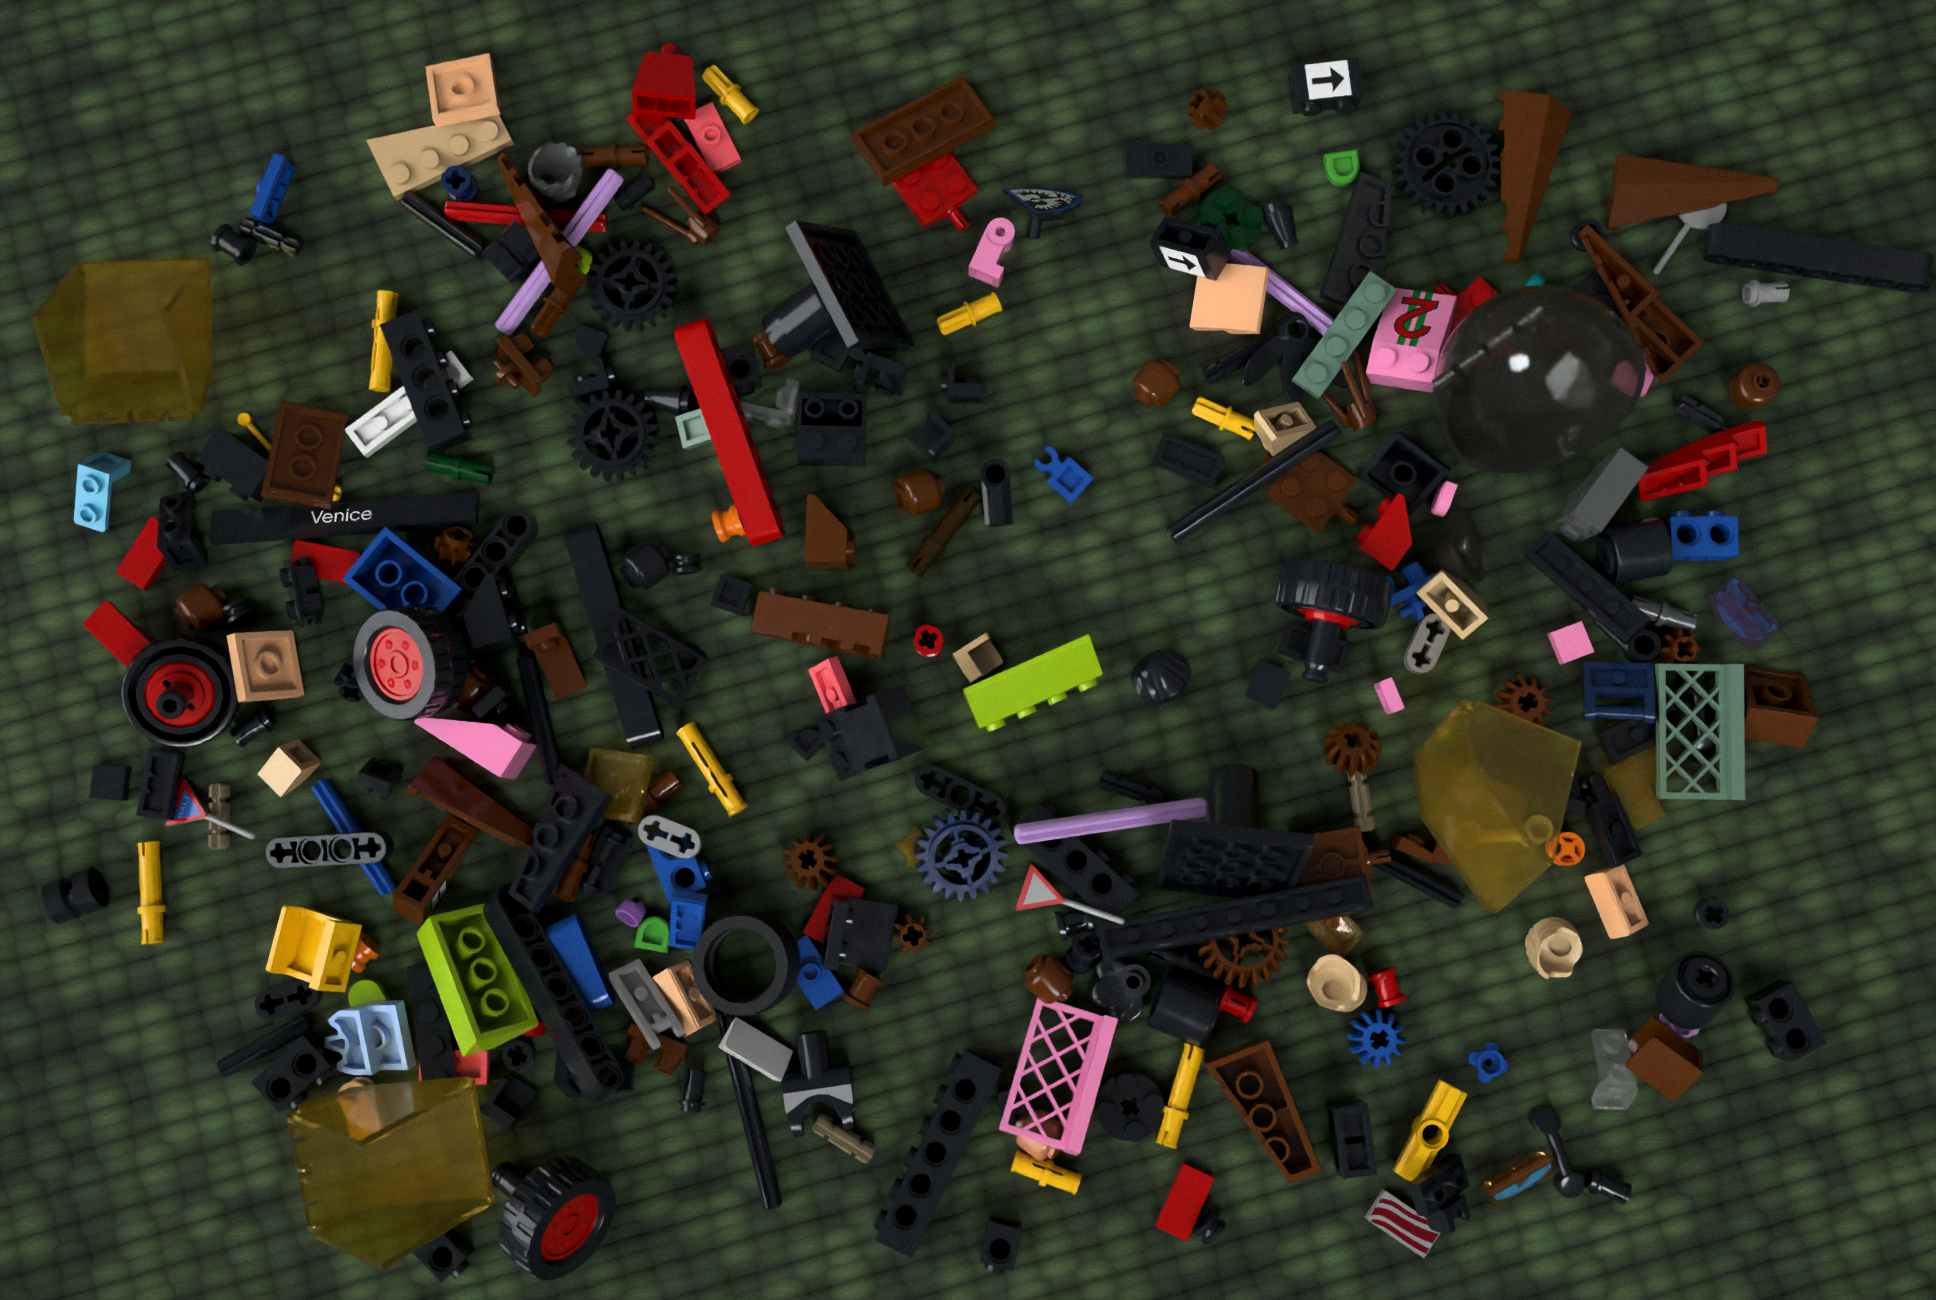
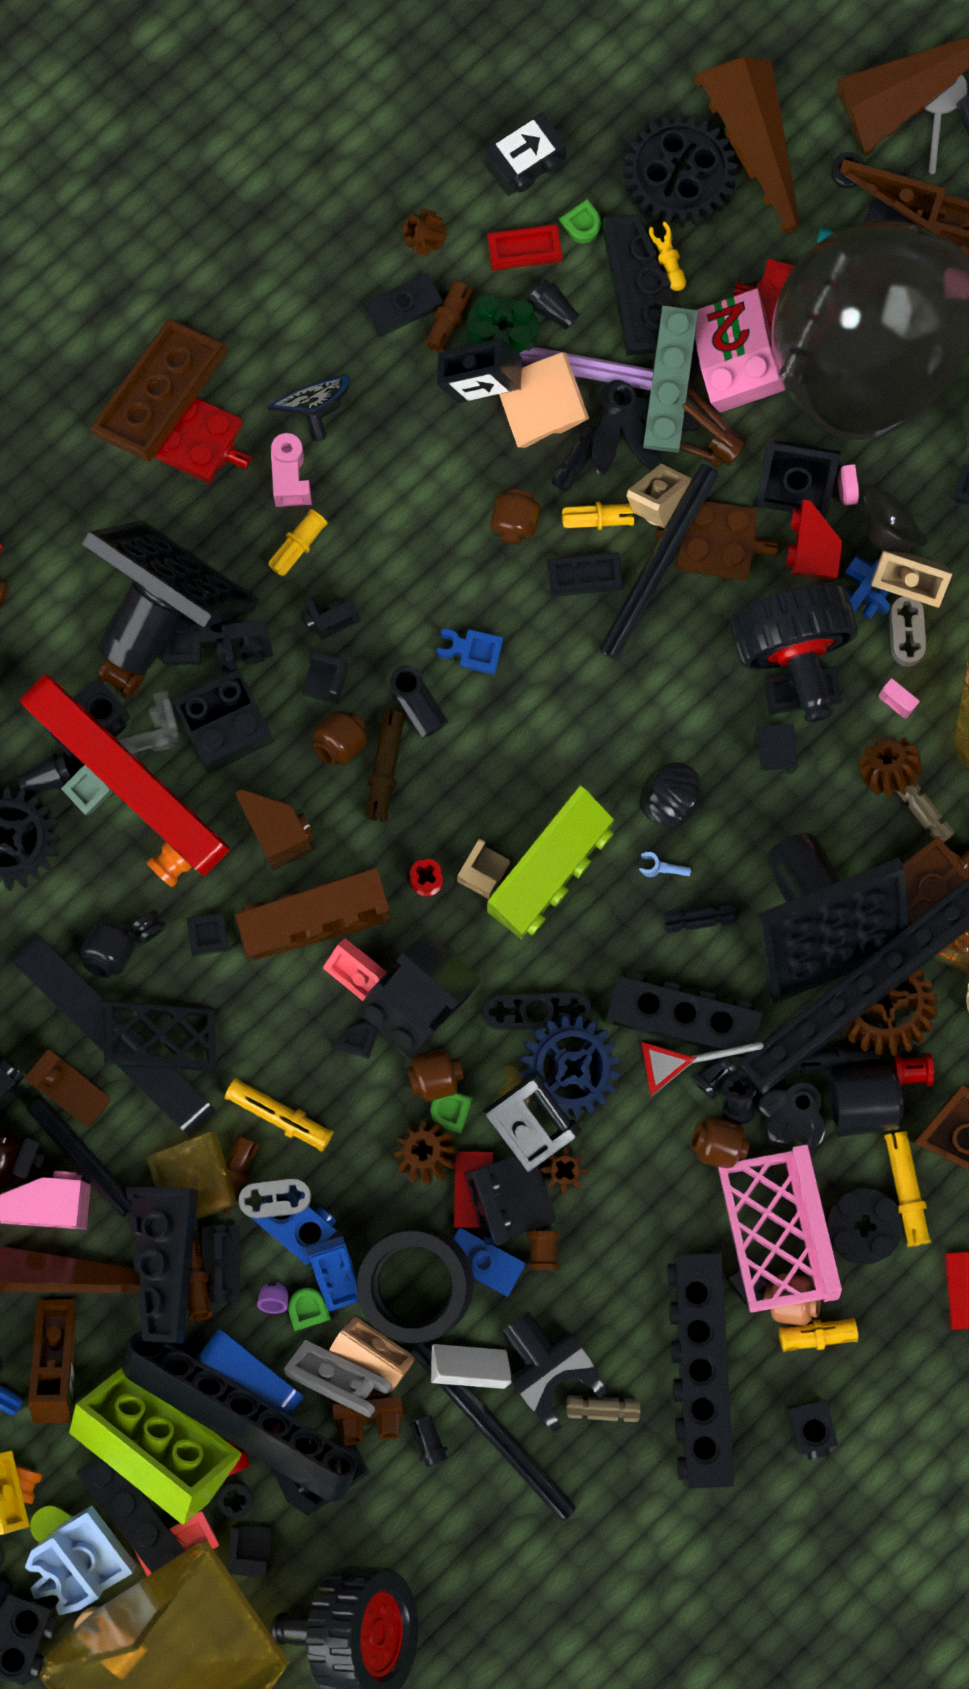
camera: 30 degrees left, 5 degrees down
lavender axle [1014,797,1206,844] -> none
none -> reddish brown head [407,1049,464,1102]
none -> bright green tile [431,1092,473,1134]
none -> plate [483,1071,581,1172]
none -> red tile [487,224,562,271]
none -> light blue hand [639,852,691,877]
none -> yellow piece [649,222,686,291]

